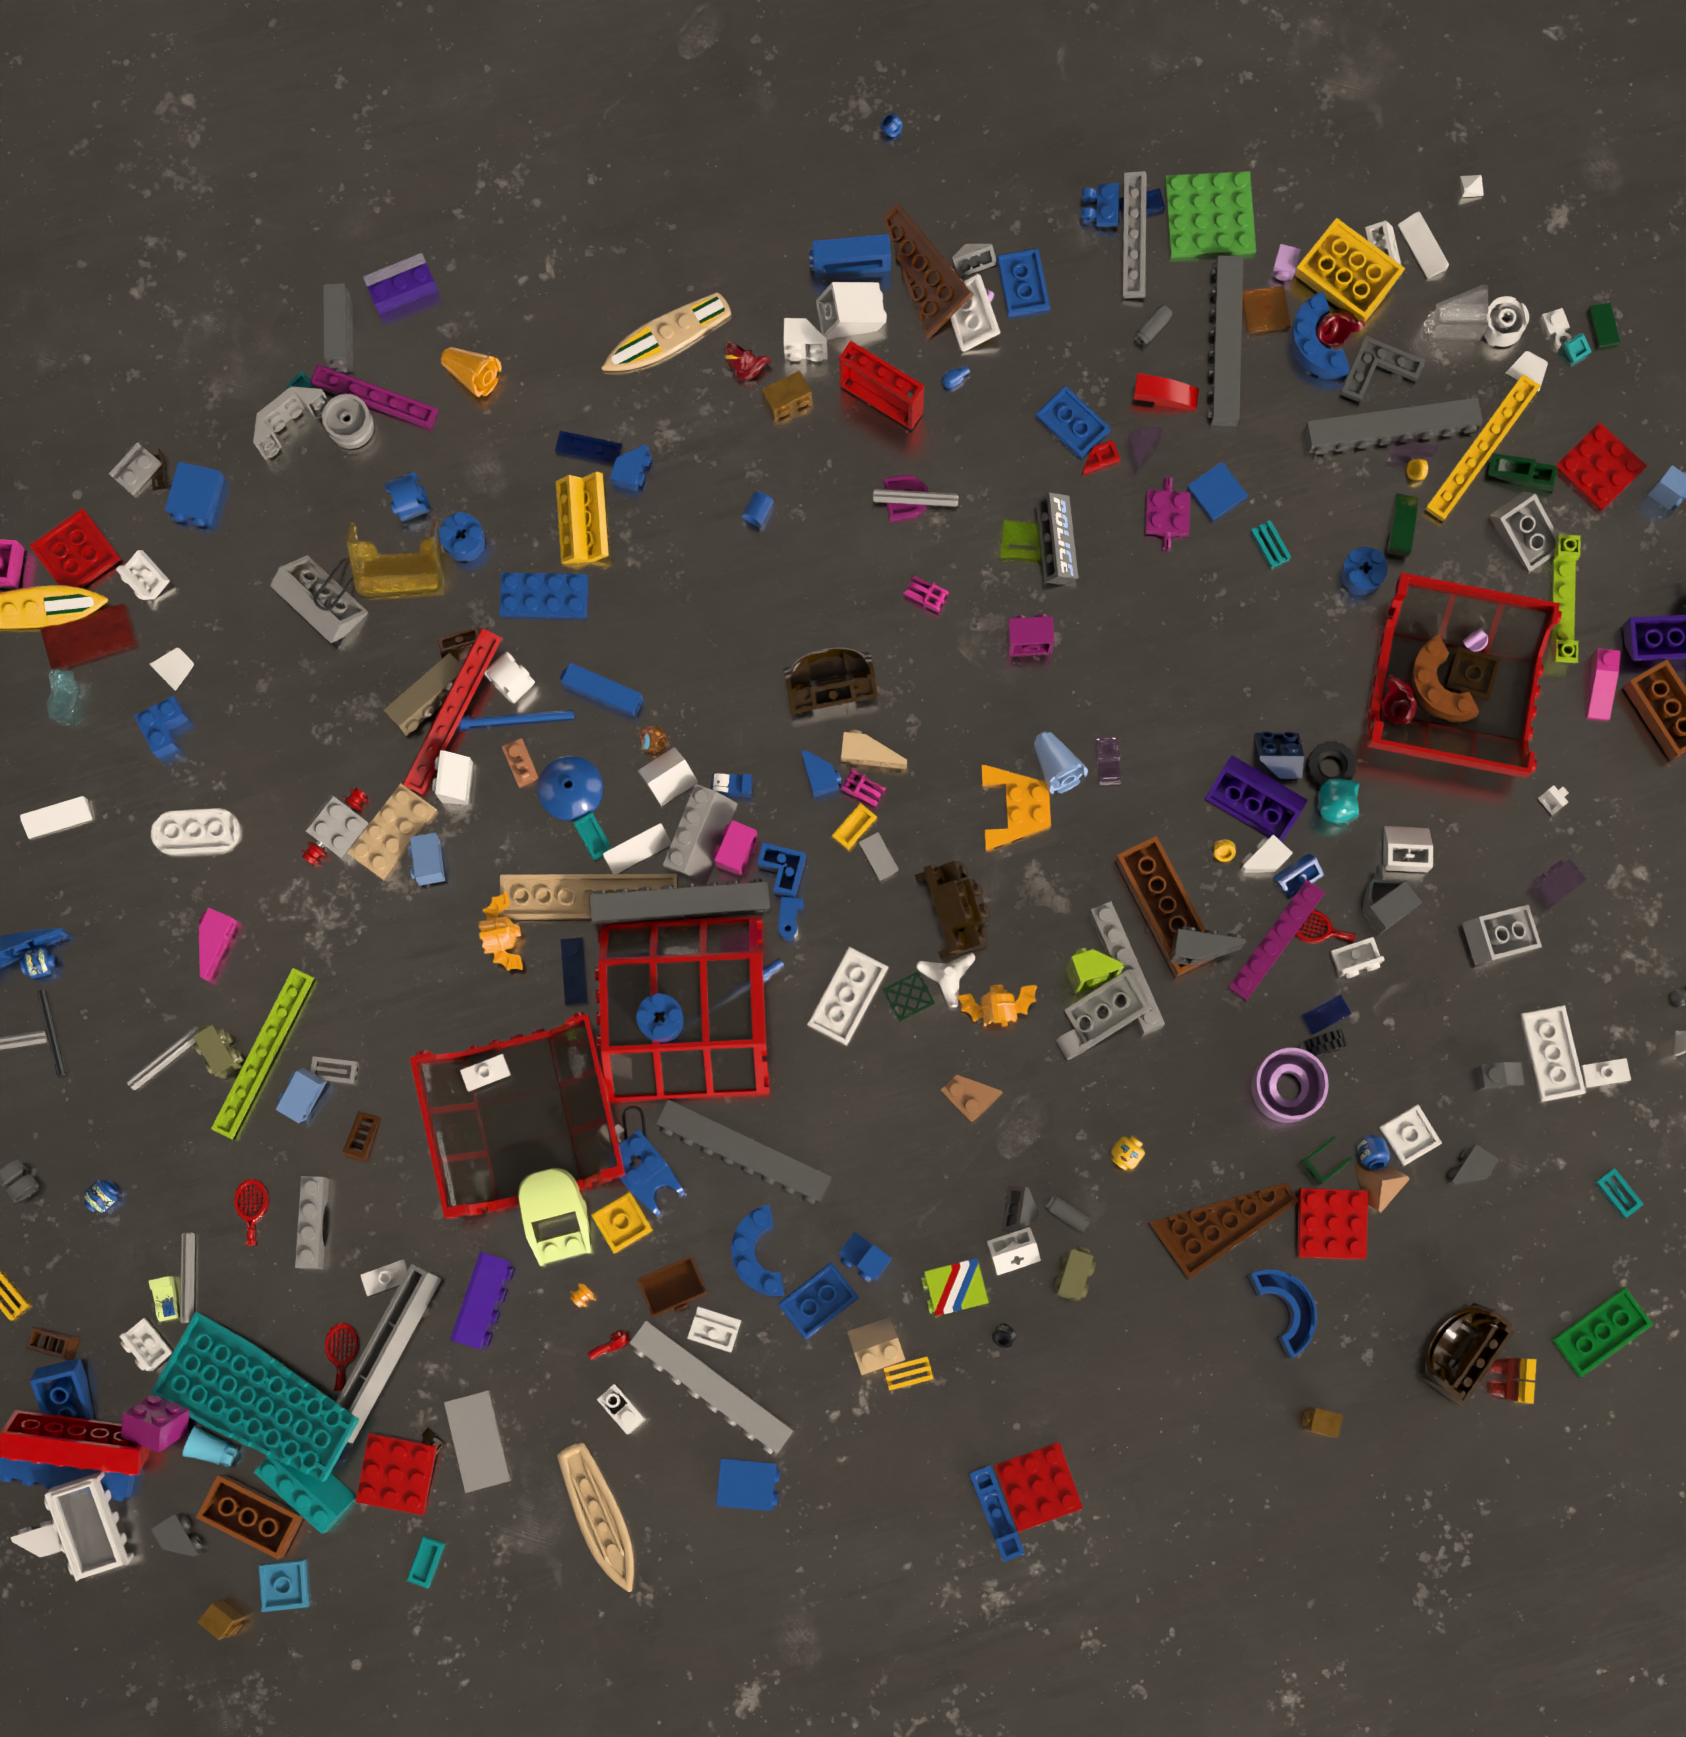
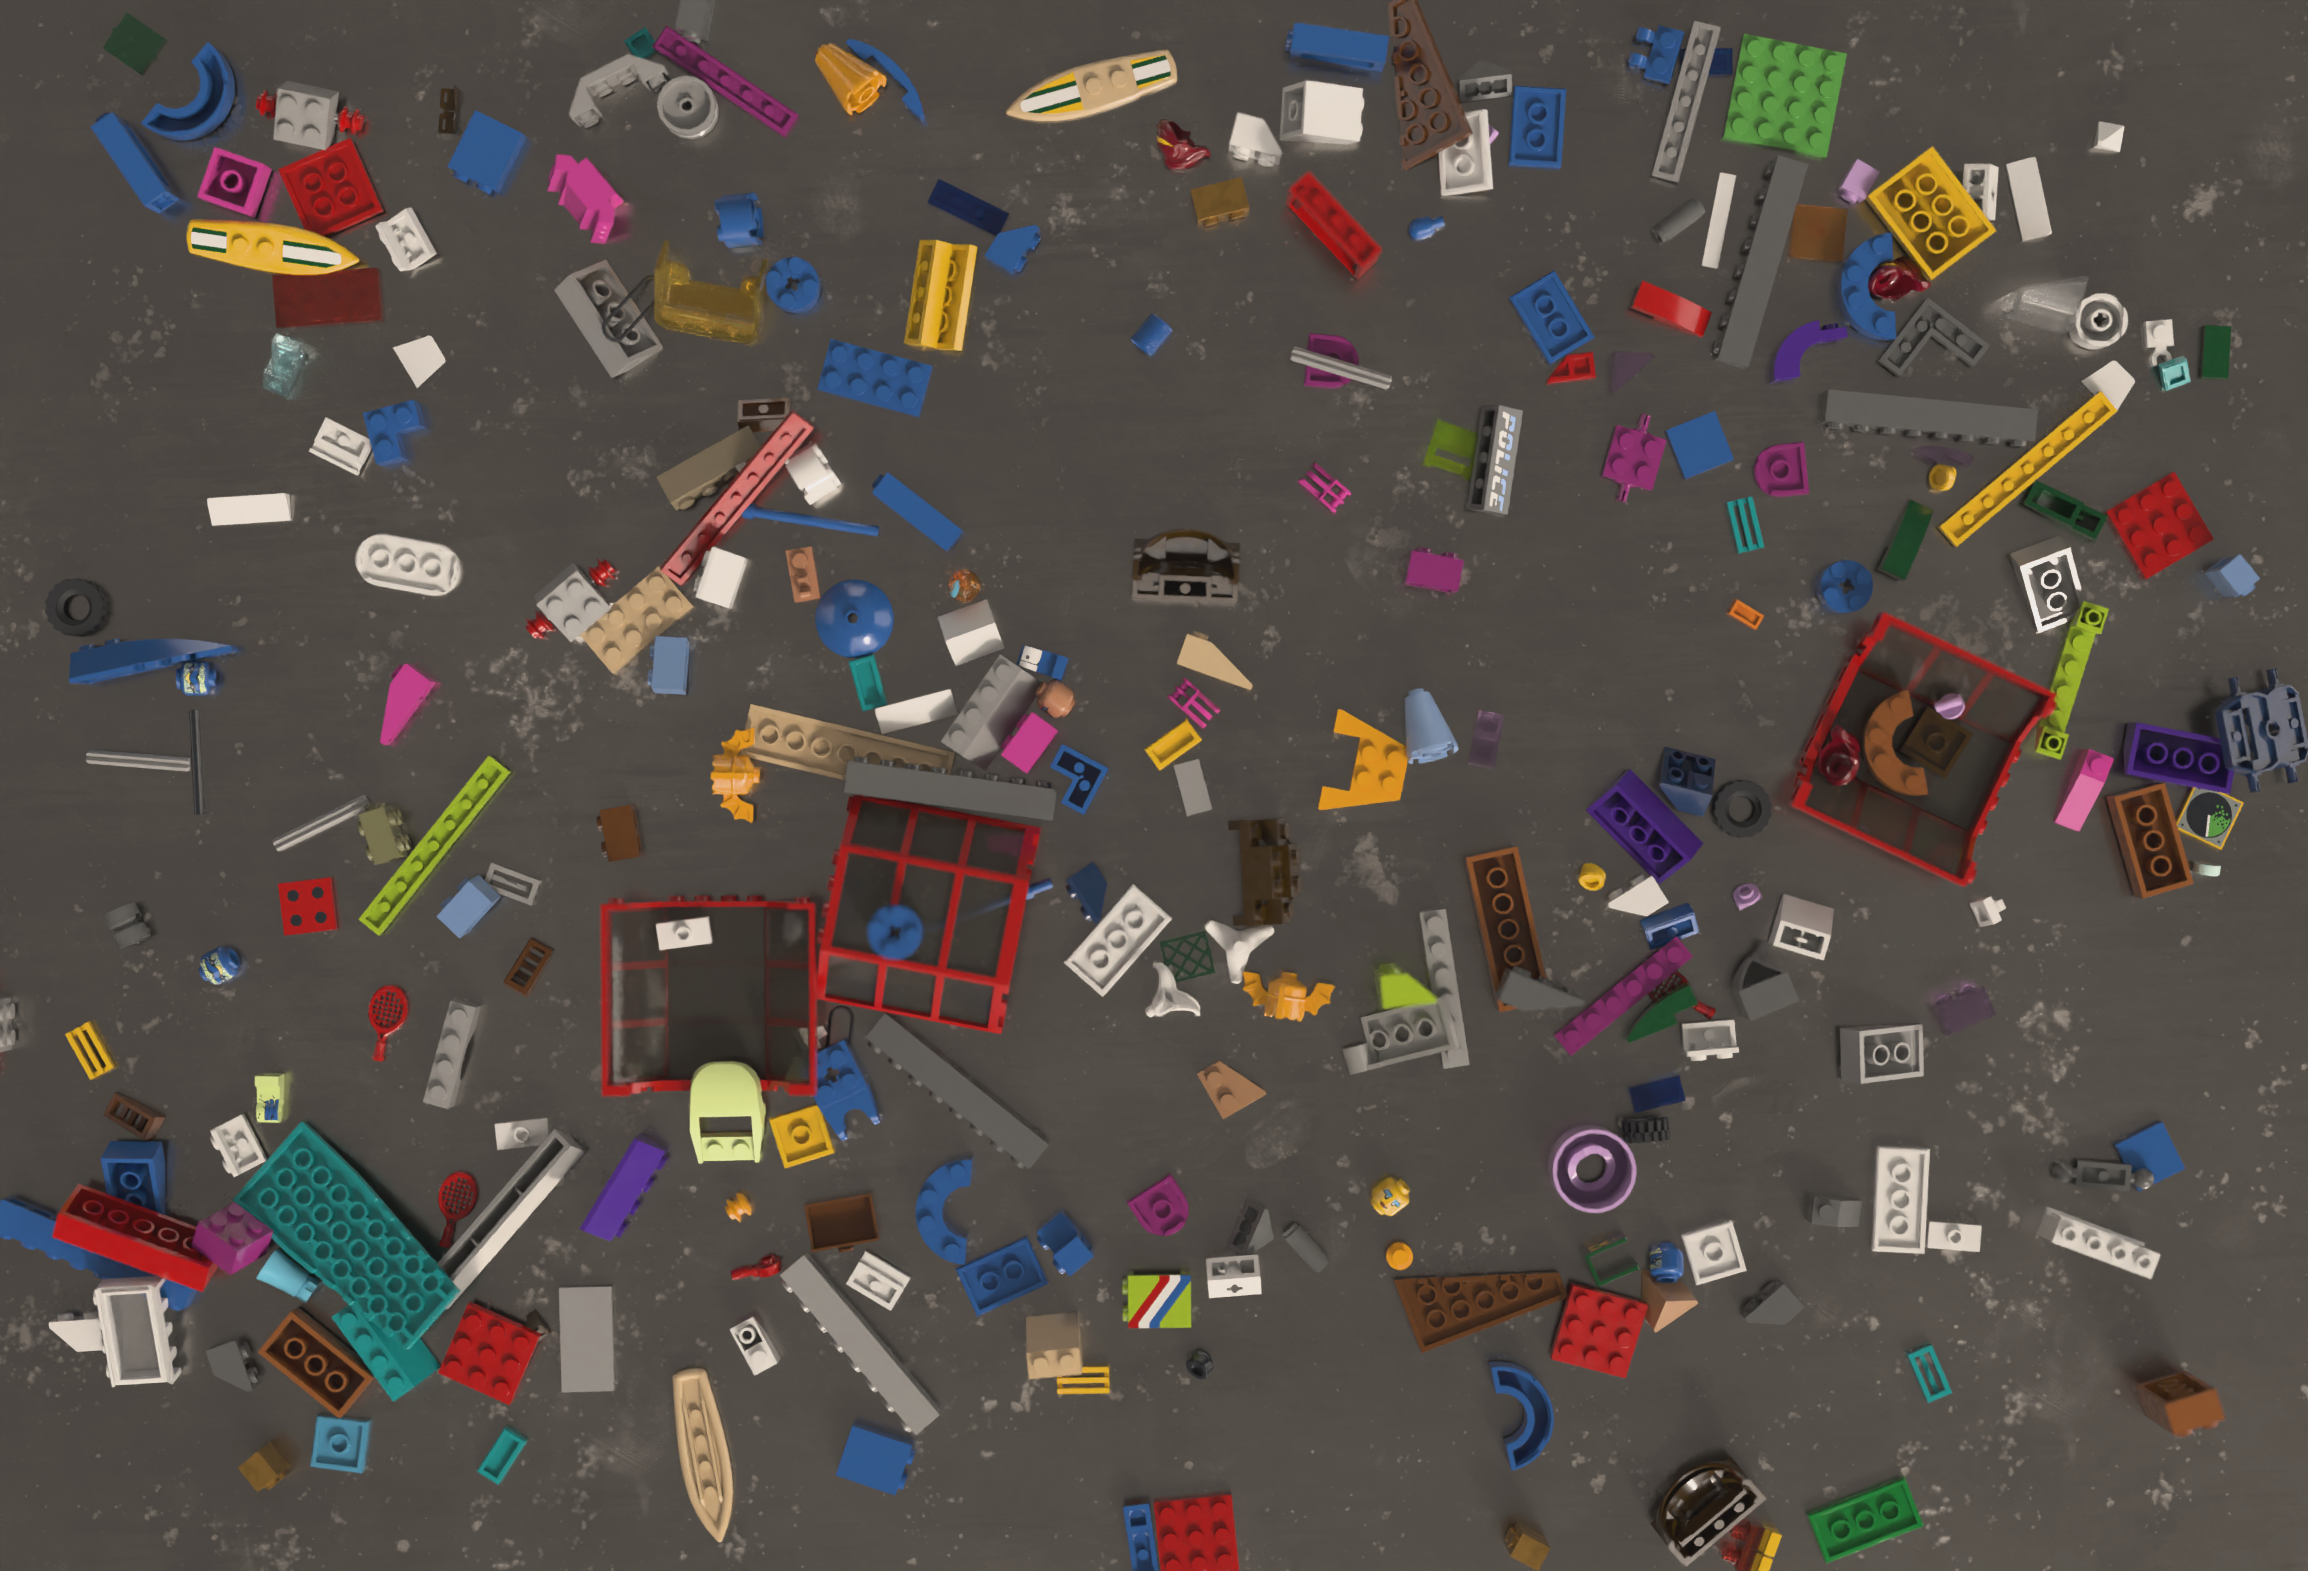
camera: 10 degrees right, 10 degrees up
light grey plate [109,442,162,496] -> none
light grey axle [180,1233,195,1323] -> none
dark blue plate [561,937,588,1006] -> none
blue leg [778,897,804,940] -> none
blue slope [801,750,842,797] -> none
olive brick [1053,1246,1096,1301] -> none
teal piece [1317,779,1359,824] -> none
none -> light grey brick [256,81,364,150]
none -> red tile [278,877,338,936]
none -> white plate [309,418,372,475]
none -> dark pink slope [547,154,624,244]
none -> reddish brown brick [596,804,643,862]
none -> blue slope [846,39,925,122]
none -> nougat head [1035,679,1075,718]
none -> dark blue slope [1065,861,1108,924]
none -> magenta tile [1126,1173,1189,1236]
none -> white piece [1145,963,1200,1017]
none -> light orange wheel [1386,1242,1413,1270]
none -> dark green slope [1627,981,1698,1043]
none -> white sticker [1702,173,1736,269]
none -> orange piece [1726,599,1764,630]
none -> lavender plate [1733,883,1763,911]
none -> magenta tile [1753,441,1809,497]
none -> dark purple arch [1770,320,1848,383]

